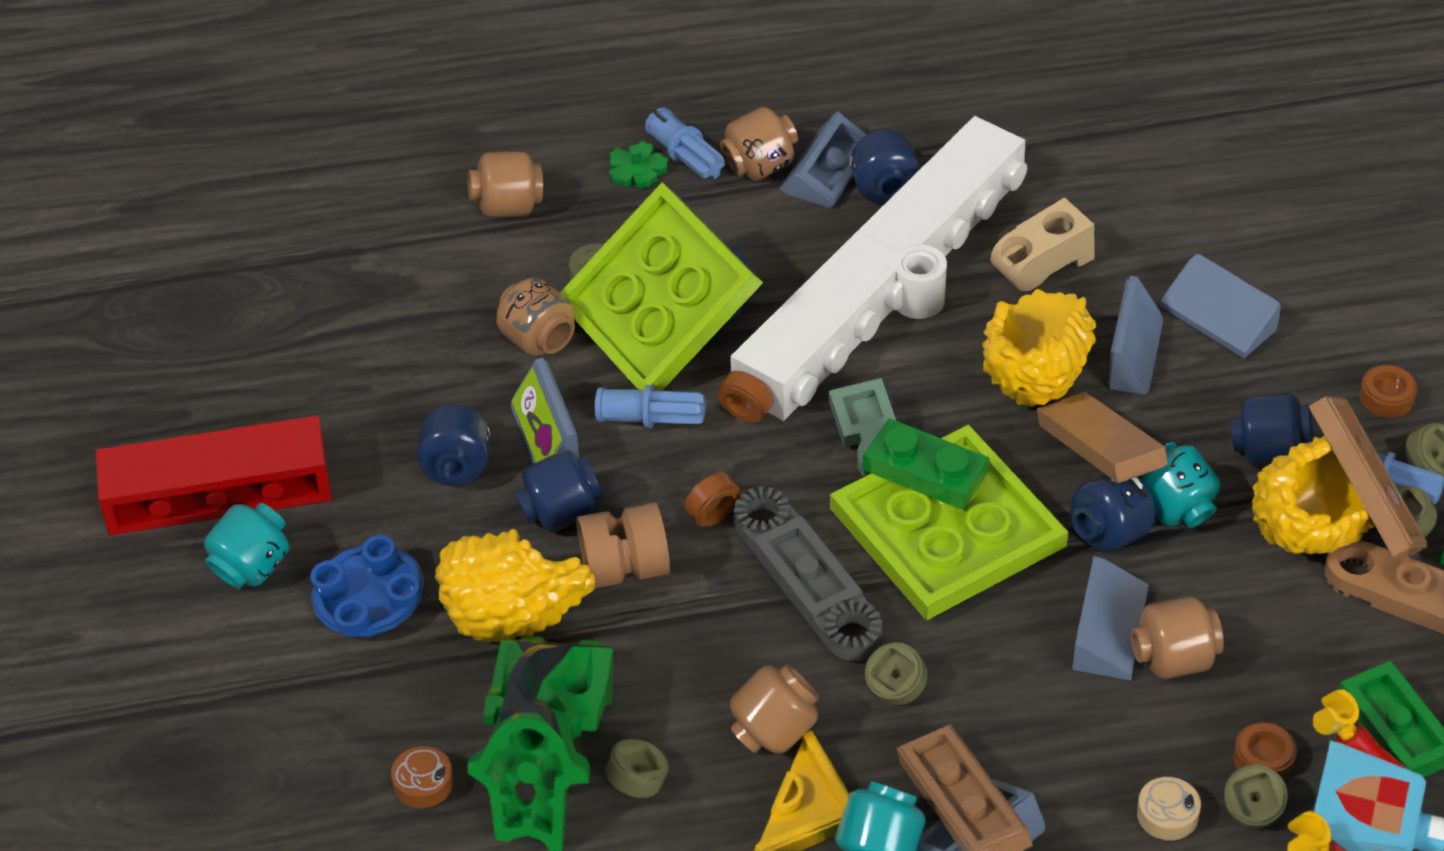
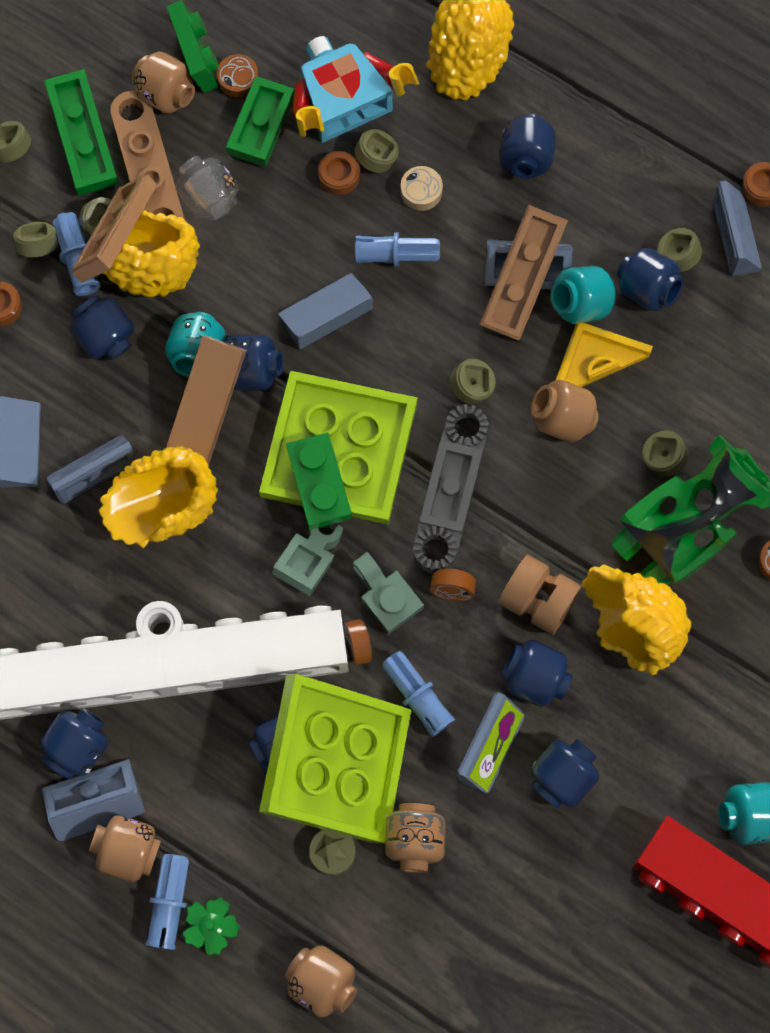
camera: 135 degrees left, 25 degrees up
blue dish [310,535,425,637] -> none
tan leg [990,197,1094,291] -> none
medium nougat head [1131,596,1224,679] -> none
none -> clear head [176,156,239,221]
none -> sand green plate [353,552,424,635]
none -> medium blue axle [355,232,440,267]

